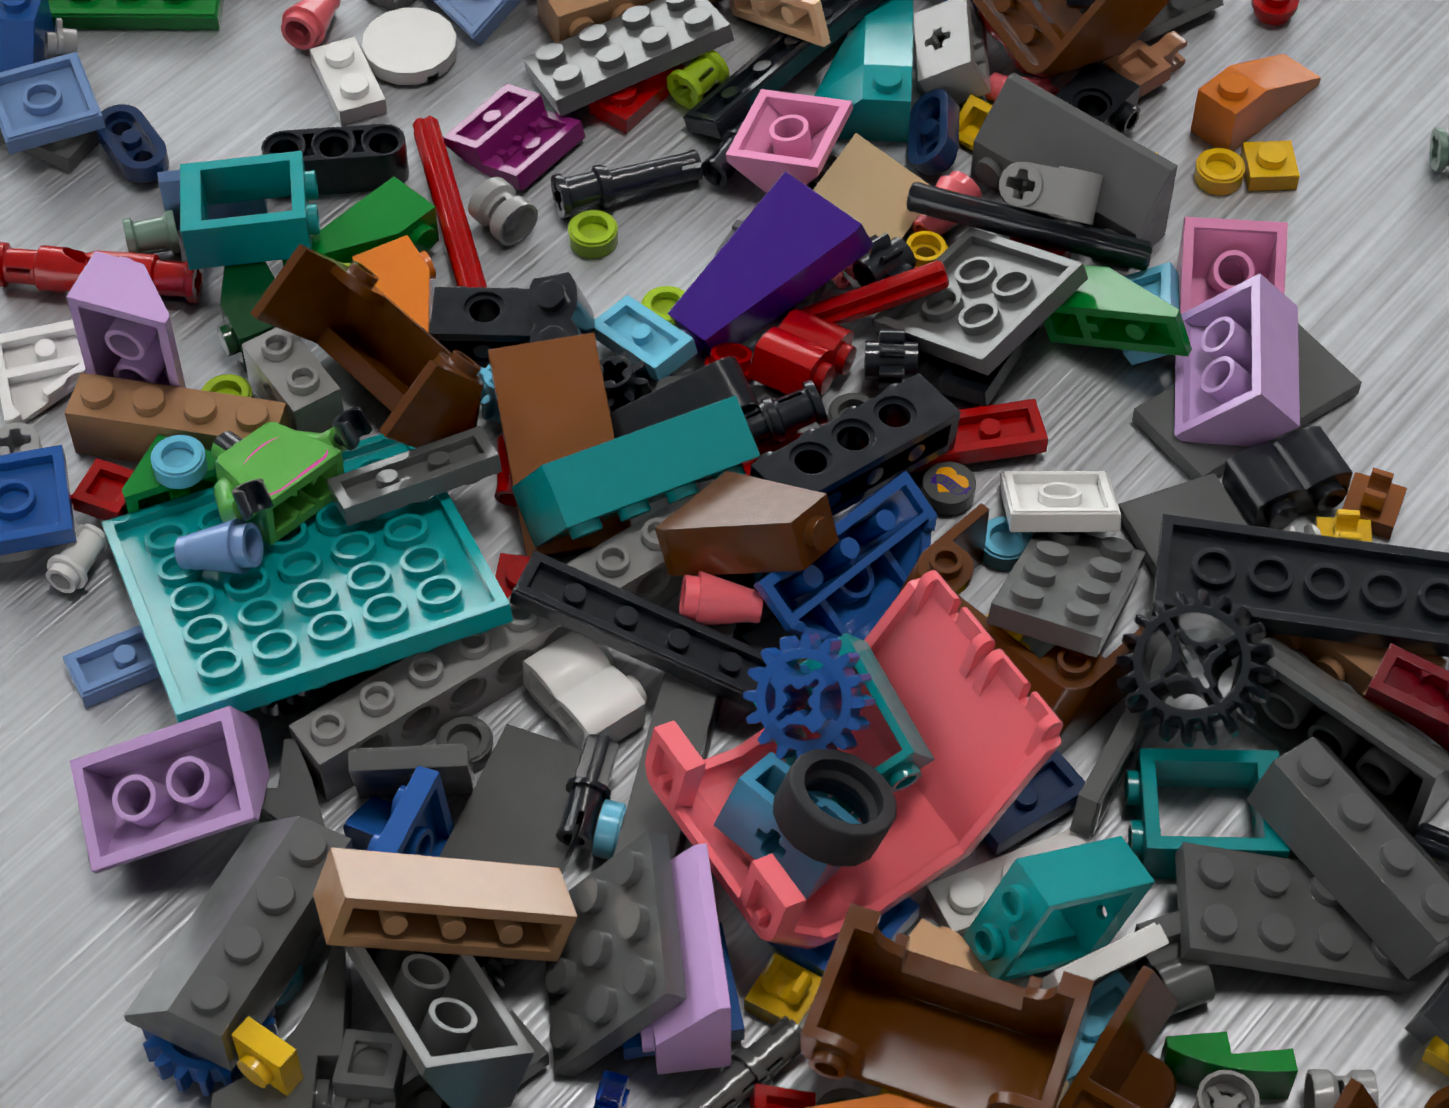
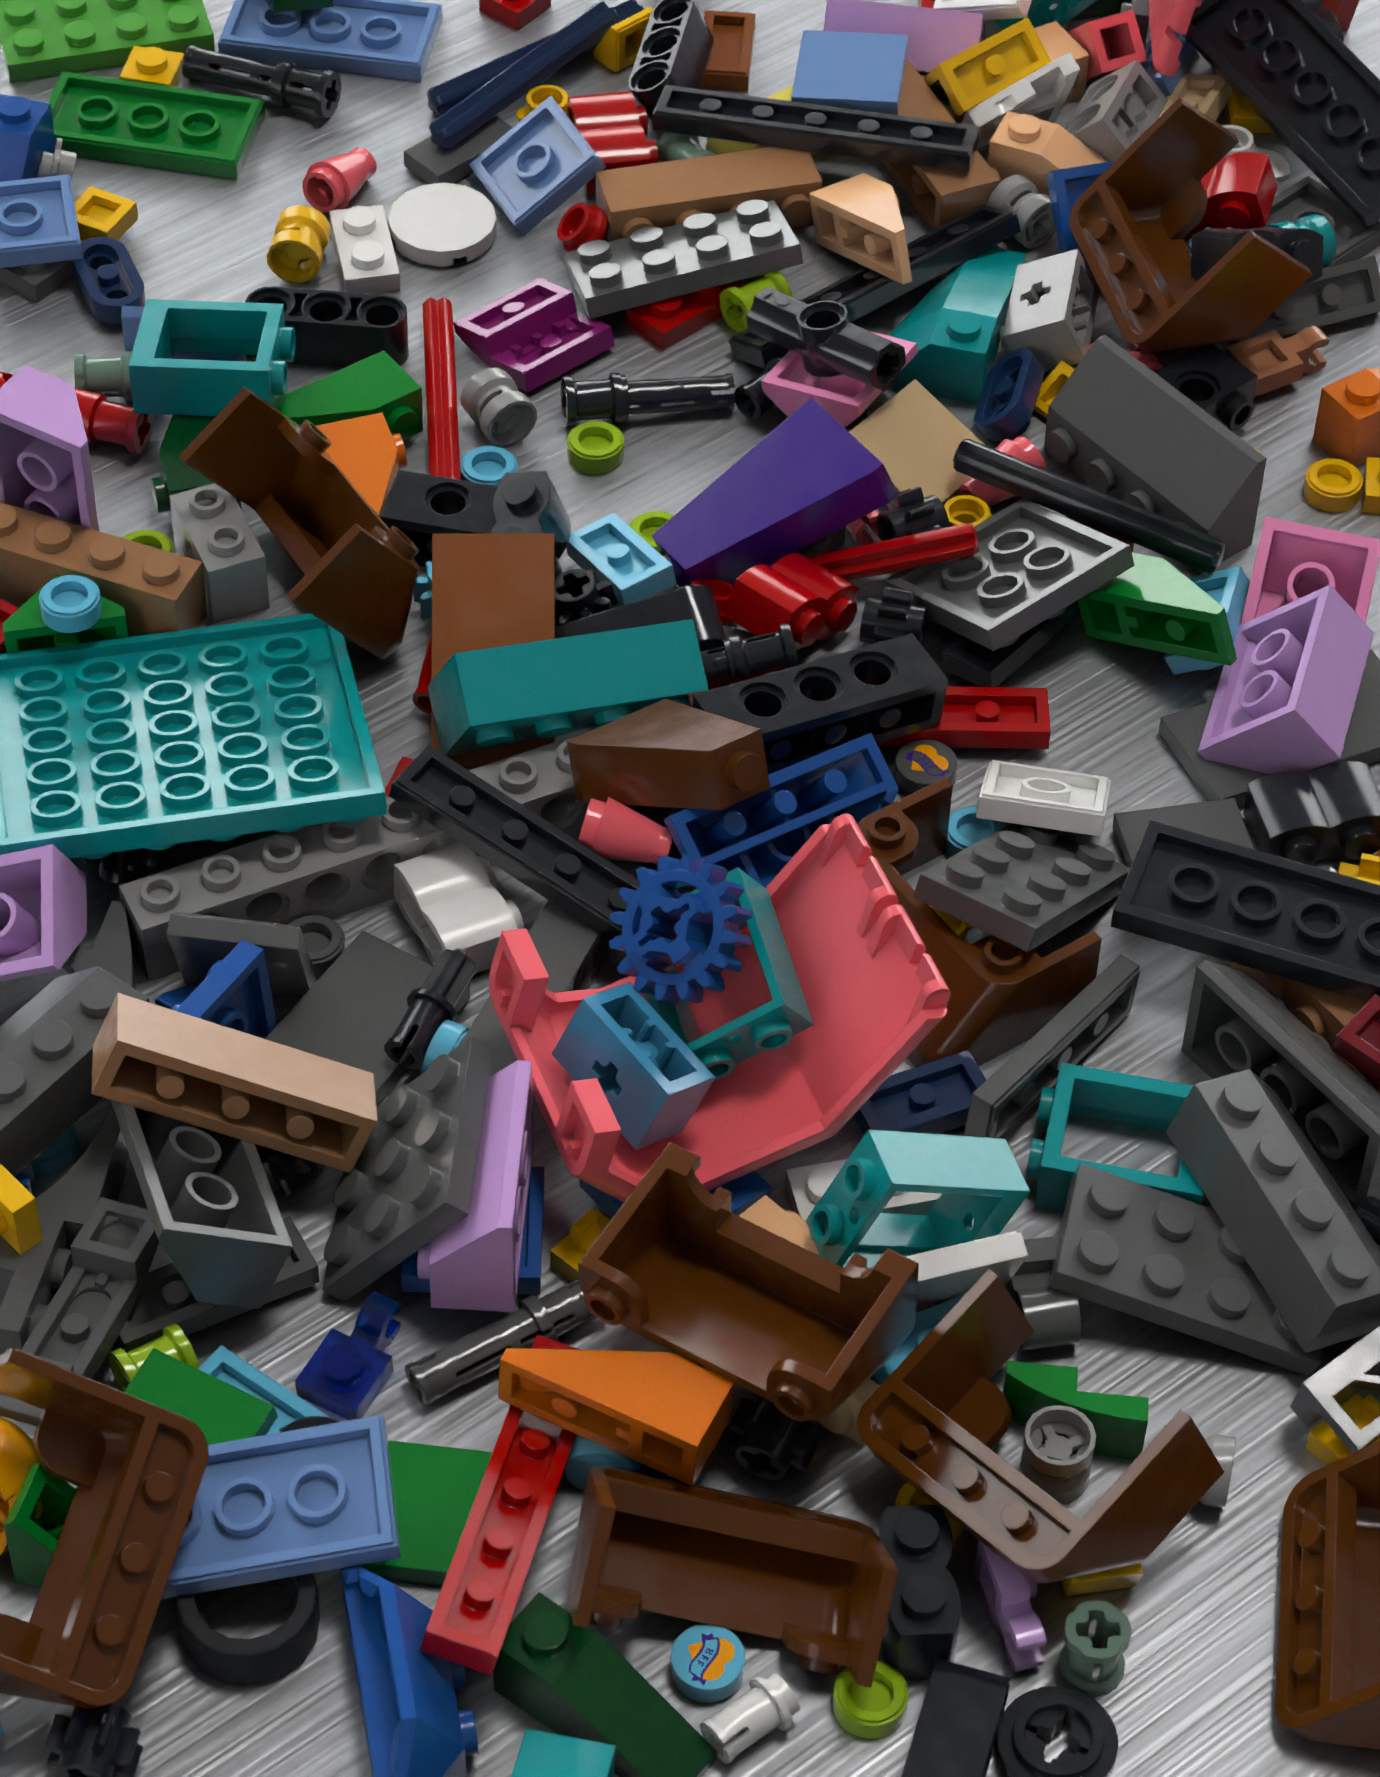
camera: 10 degrees right, 5 degrees down
medium blue cone [175,518,263,574] -> none
bright green torso [211,407,373,545] -> none
dark grey plate [326,426,502,526] -> none
black tyre [773,749,897,866] -> none
light grey piece [999,162,1104,225] -> none
black gear [1116,589,1276,747] -> none
none -> yellow plate [74,186,138,241]
none -> yellow wheel [266,205,331,283]
none -> medium azure tile [460,446,518,486]
none -> red plate [557,203,607,252]
none -> black piece [746,287,906,392]

